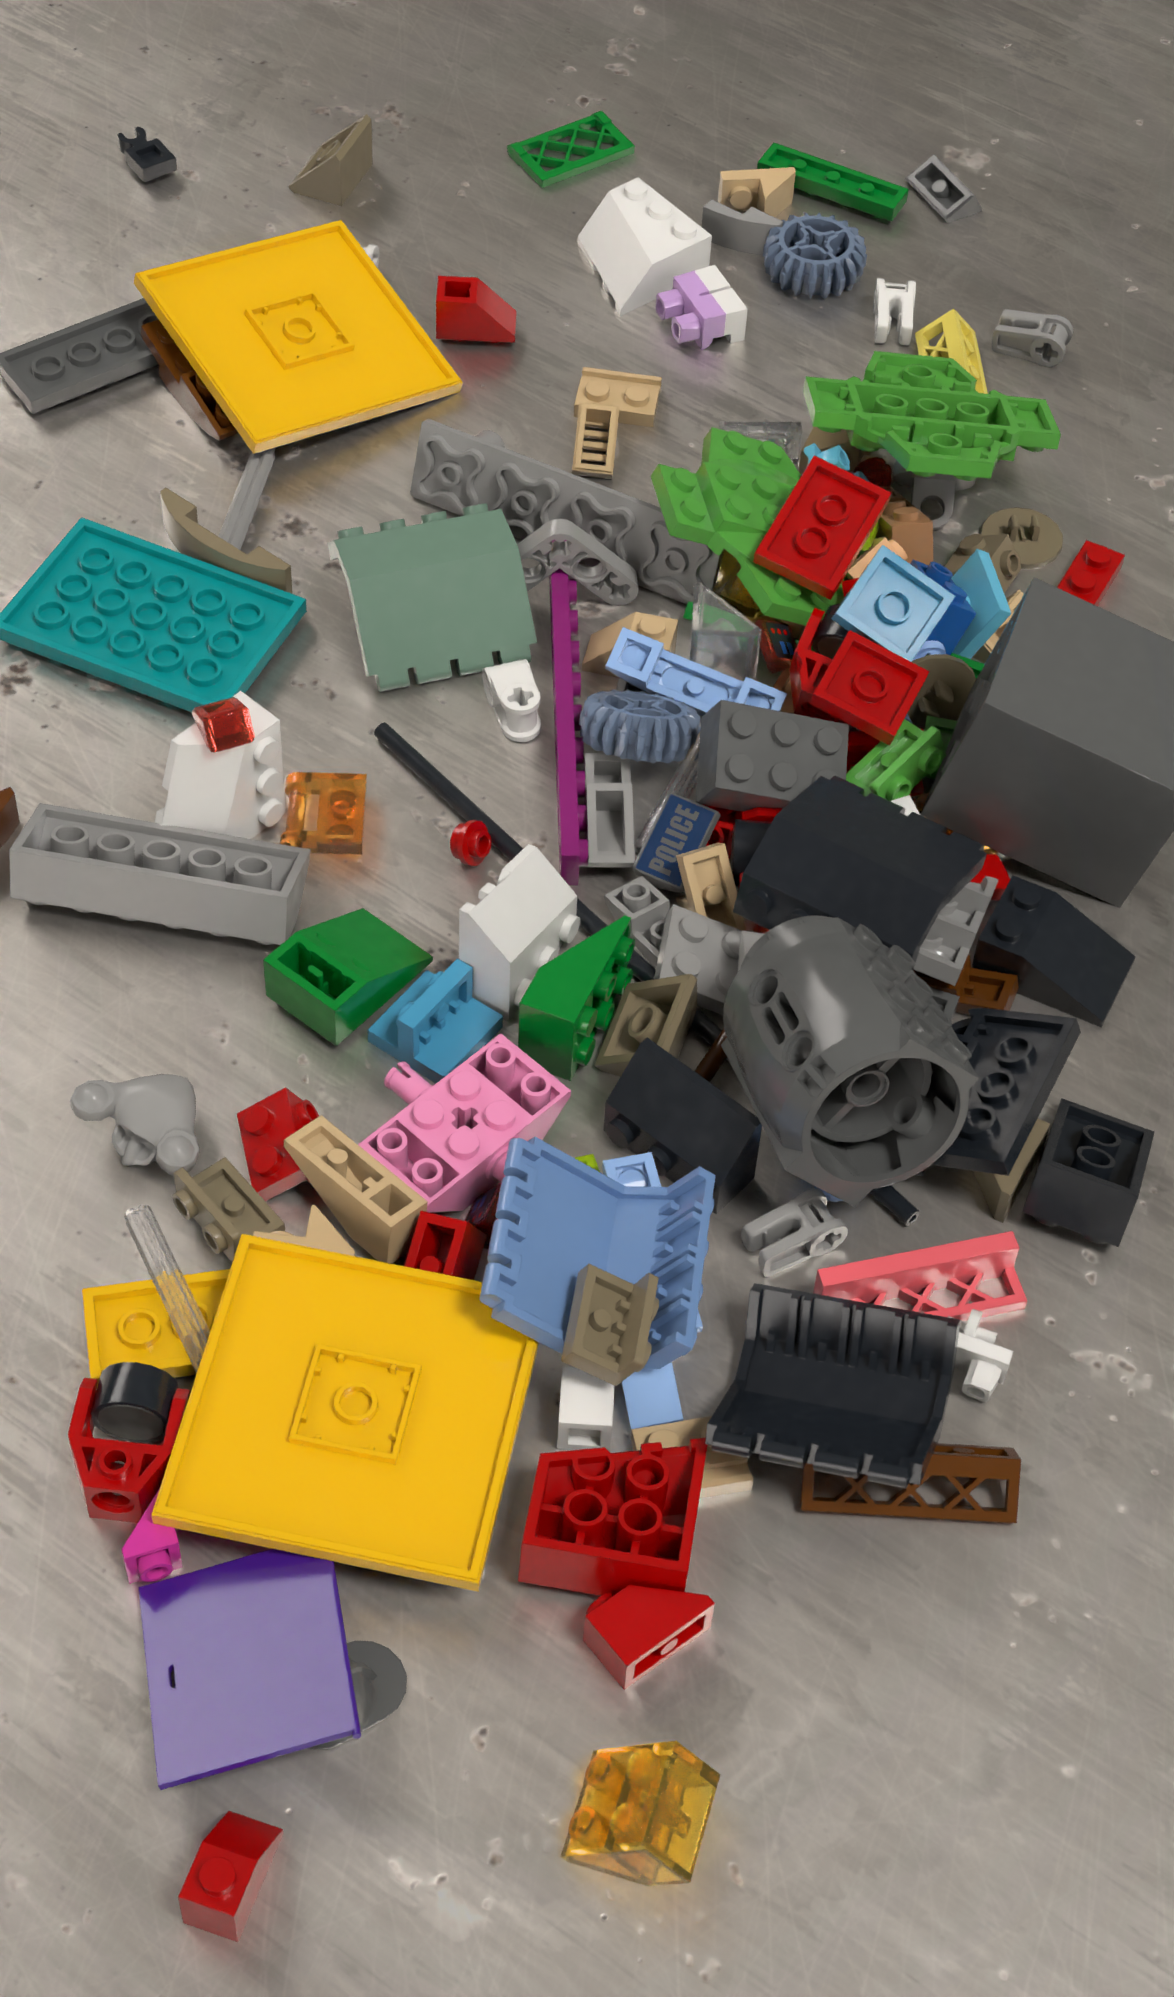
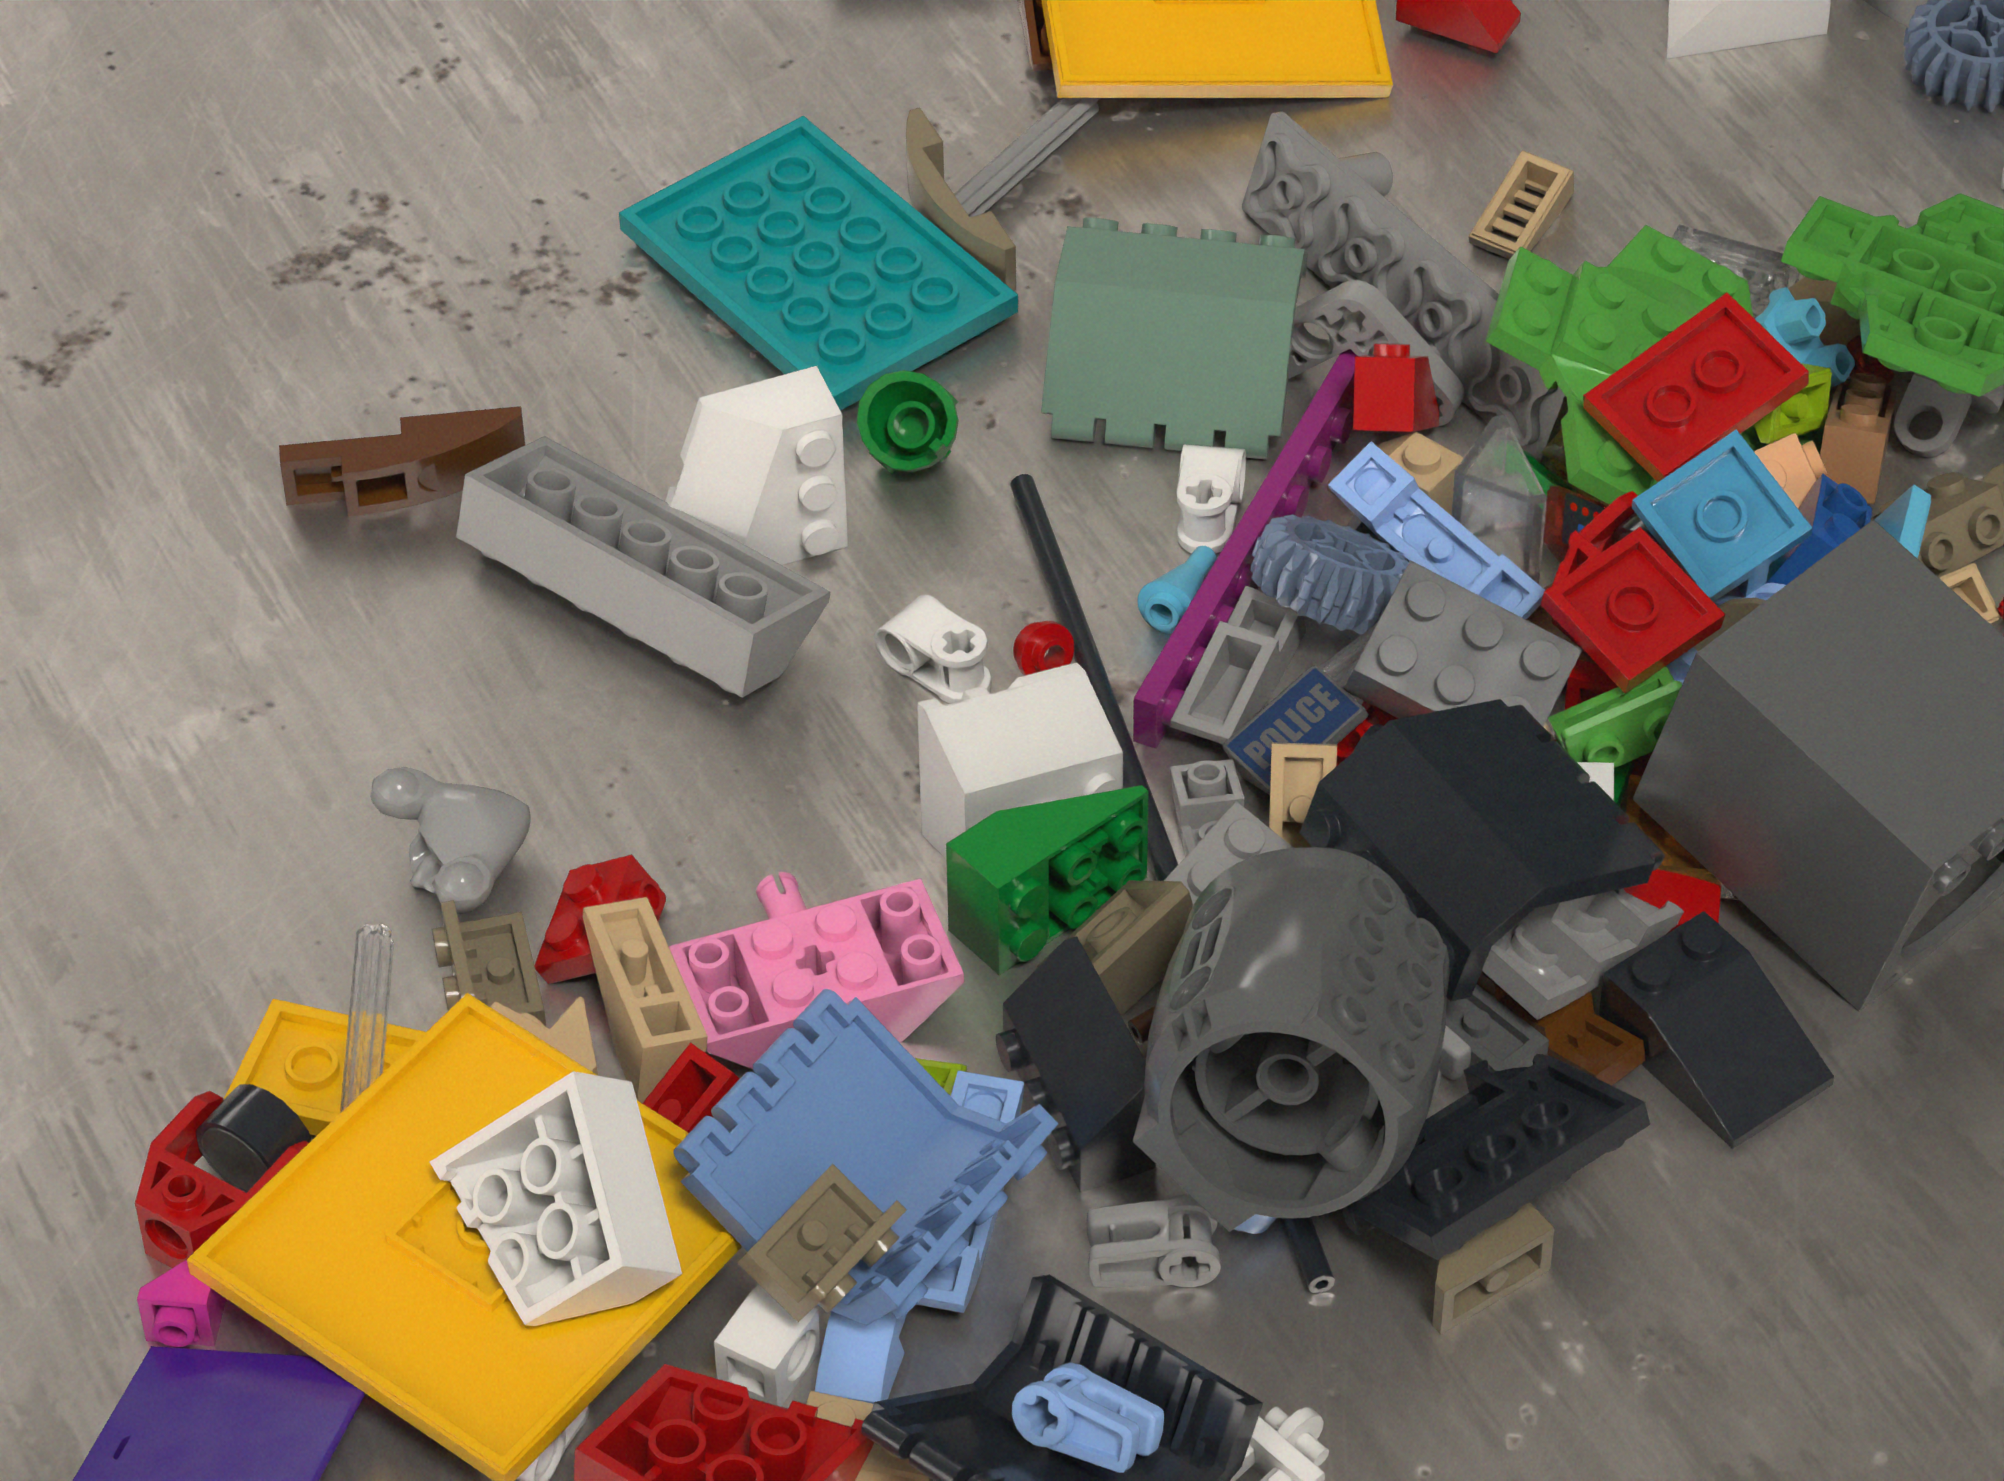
camera: 30 degrees right, 5 degrees down
clear red slope [192,697,255,753] -> none
green slope [263,908,433,1046] -> none
clear orange plate [280,772,367,855] -> none
dark azure bracket [367,958,503,1084] -> none
tan plate [574,367,662,427] -> none
lavender hips [656,265,748,350] -> none
coral fence [813,1231,1027,1321] -> none
black slope [1022,1098,1155,1247] -> none
none -> white wedge [430,1071,682,1326]
none -> green helmet [857,370,959,474]
none -> white piece [874,595,992,704]
none -> light blue piece [1012,1363,1164,1473]
none -> medium azure cone [1138,546,1217,635]
none -> red slope [1353,343,1439,432]

